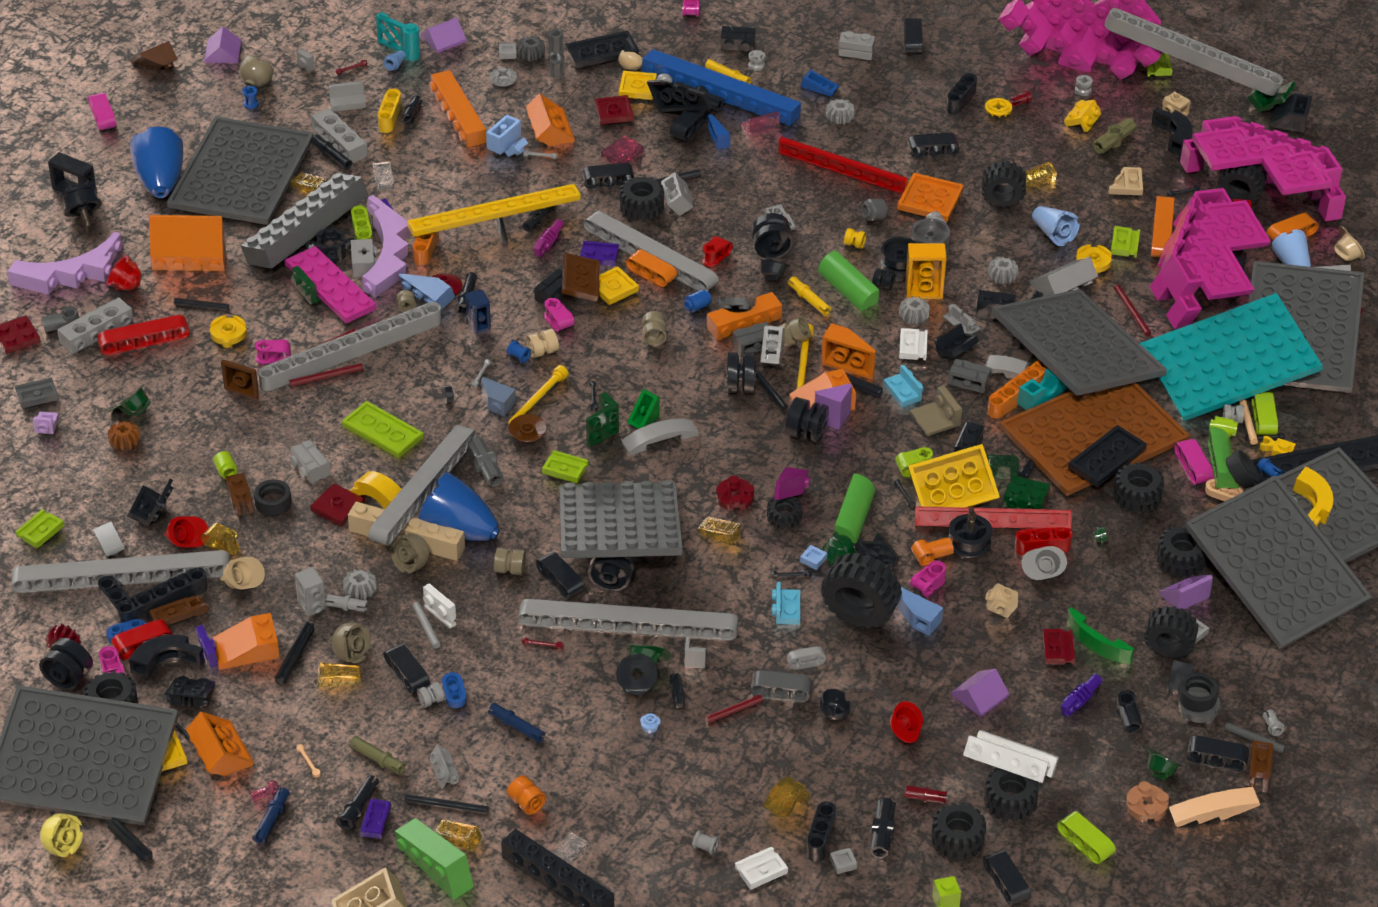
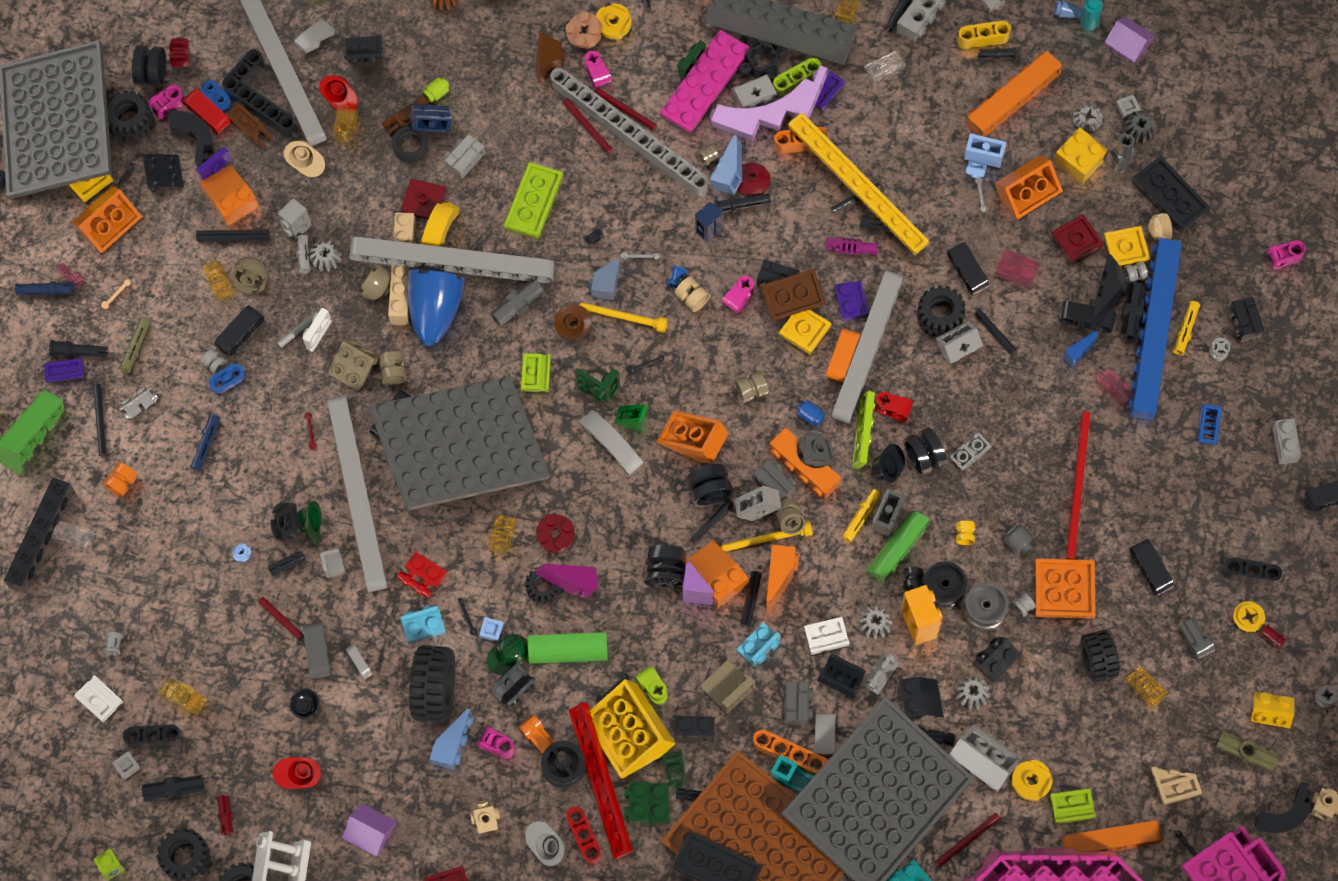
camera: 75 degrees right, 25 degrees up
clear yellow slope [434,819,482,852] -> none
light grey gear [826,98,855,126] -> none
light blue cone [1032,206,1079,246] -> none
none -> dark tan bracket [328,339,380,391]
none -> red plate [396,551,448,598]
none -> dark blue brick [410,104,452,132]
none -> nougat plate [565,11,603,49]
none -> orange slope [657,410,729,464]
none -> lime plate [852,391,876,469]
none -> dark grey brick [871,489,905,536]
none -> black bracket [972,636,1021,682]
none -> yellow brick [1054,128,1108,184]
none -> dark grey piece [1179,618,1215,660]

